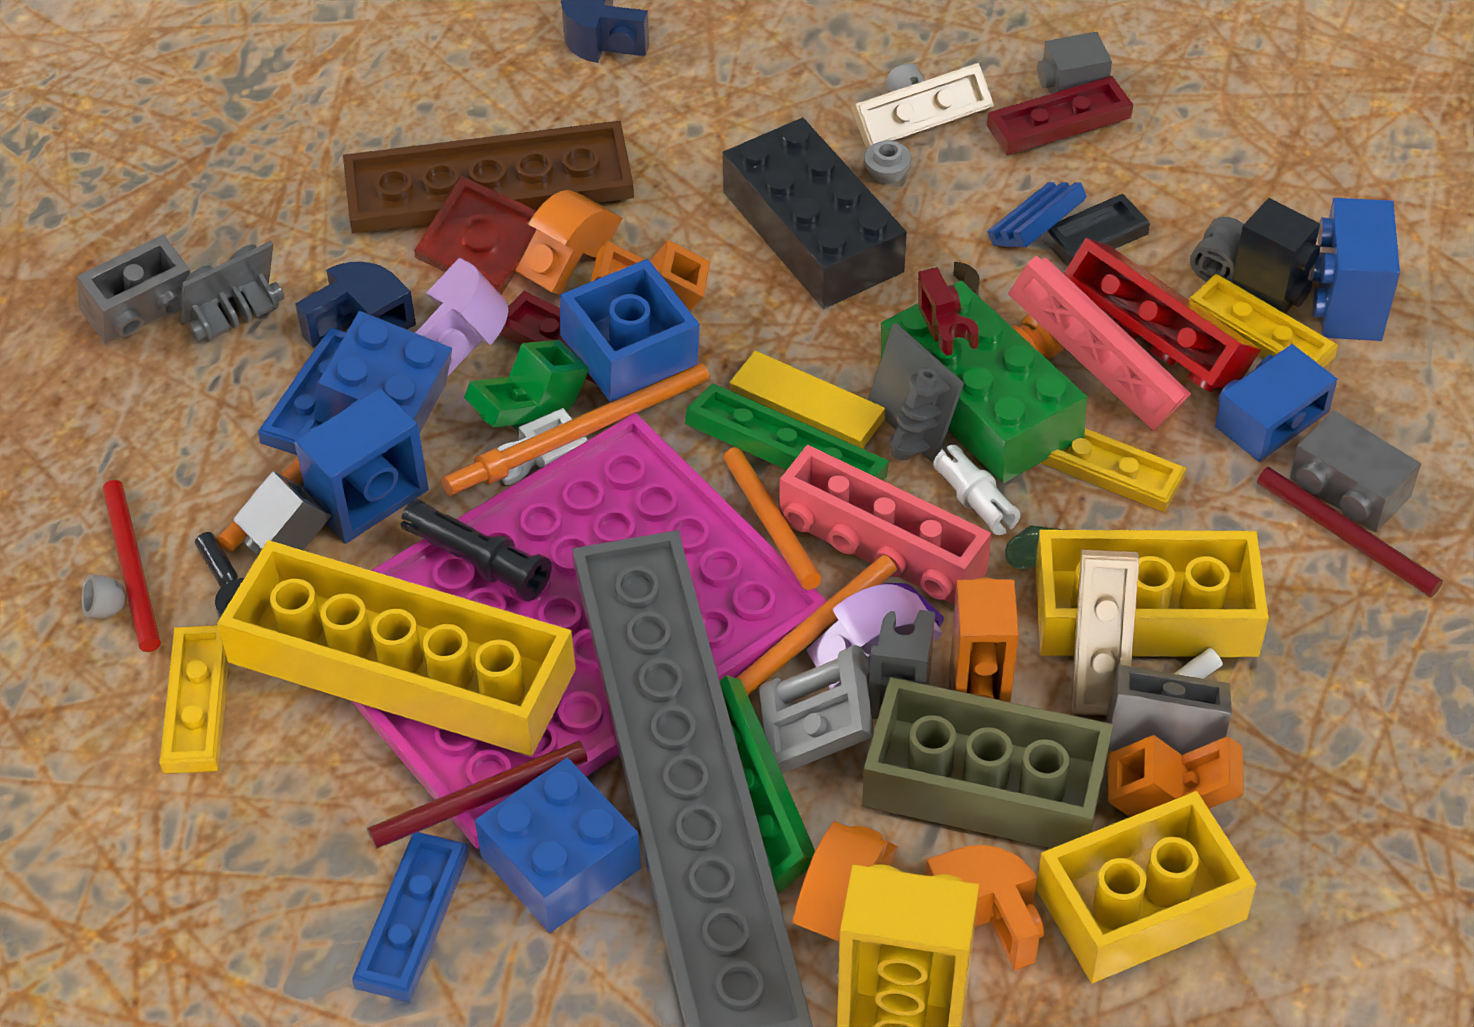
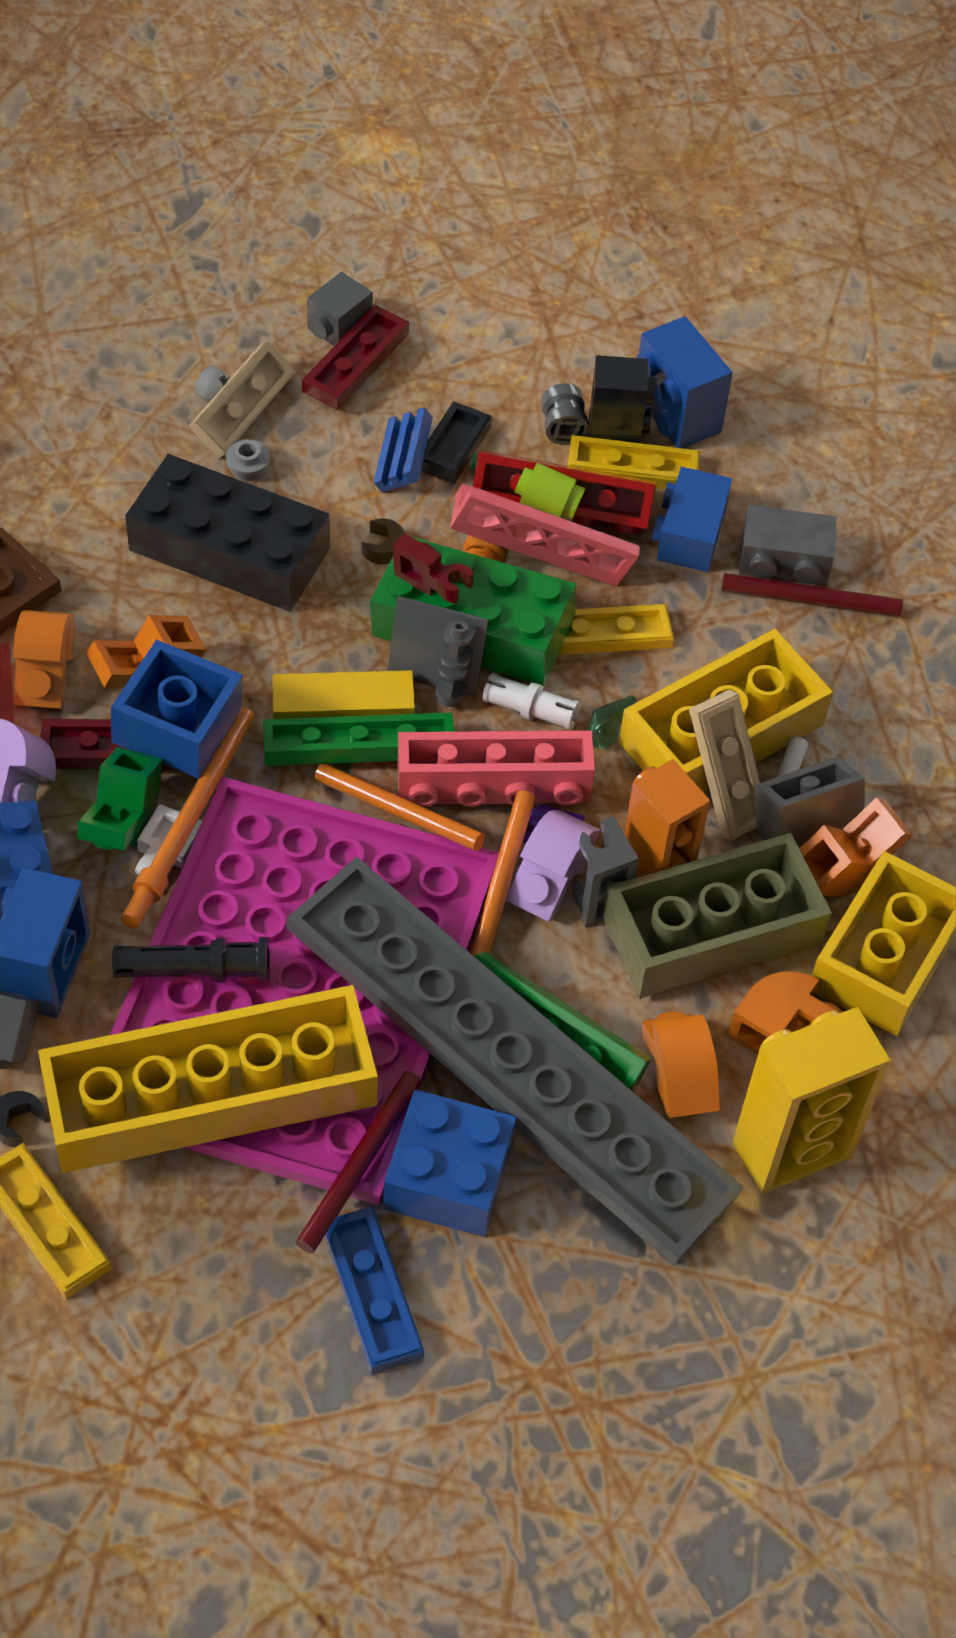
camera: 40 degrees left, 5 degrees up
light grey plate [760,645,874,774] -> none
none -> lime brick [515,463,585,521]

